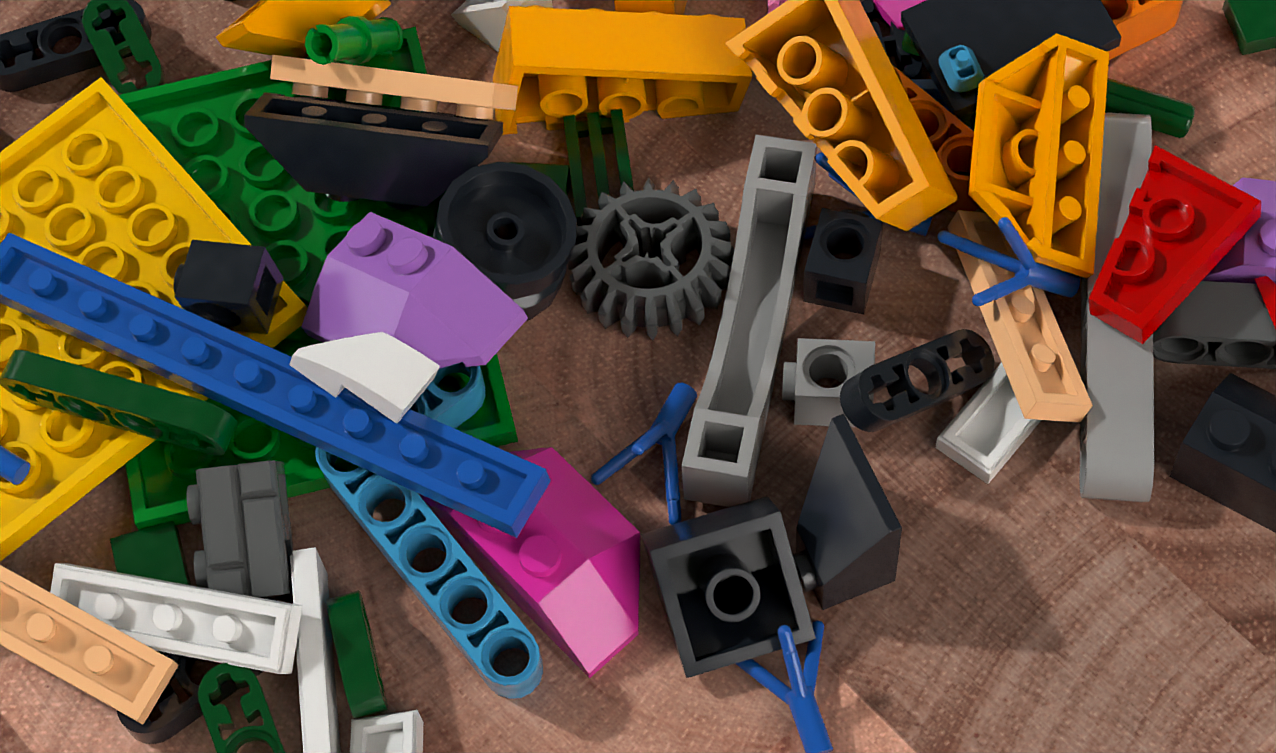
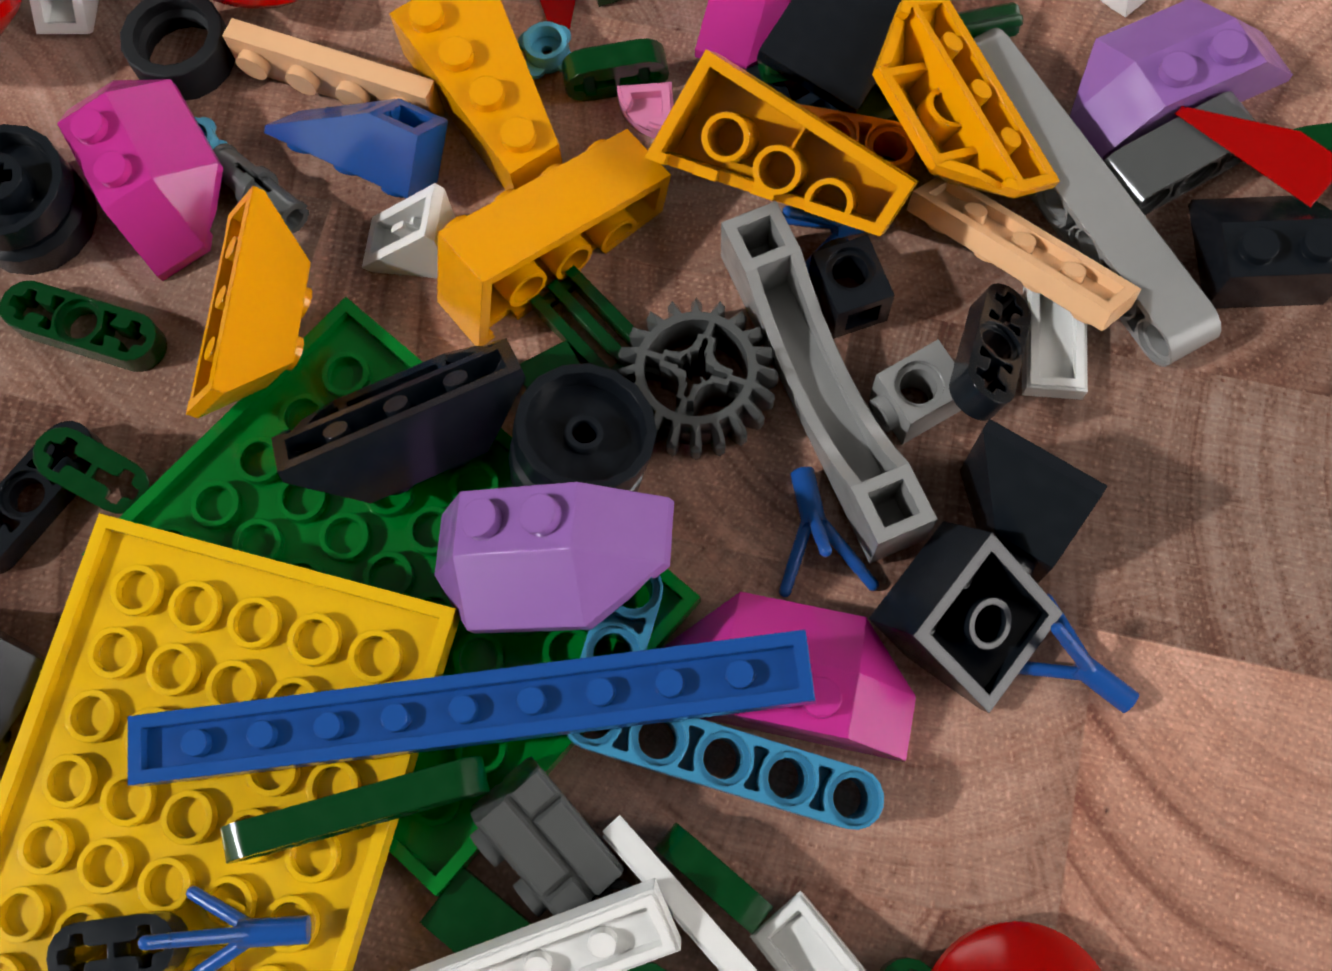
camera: 35 degrees left, 10 degrees up
black brick [174,240,284,334] -> none
light nougat plate [270,55,518,120] -> none
white slope [289,332,440,424] -> none
green pin [305,16,403,65] -> none
blue plant [937,217,1080,307] -> none
dark azure rock [939,45,984,92] -> none
red wing [1089,145,1261,345] -> none

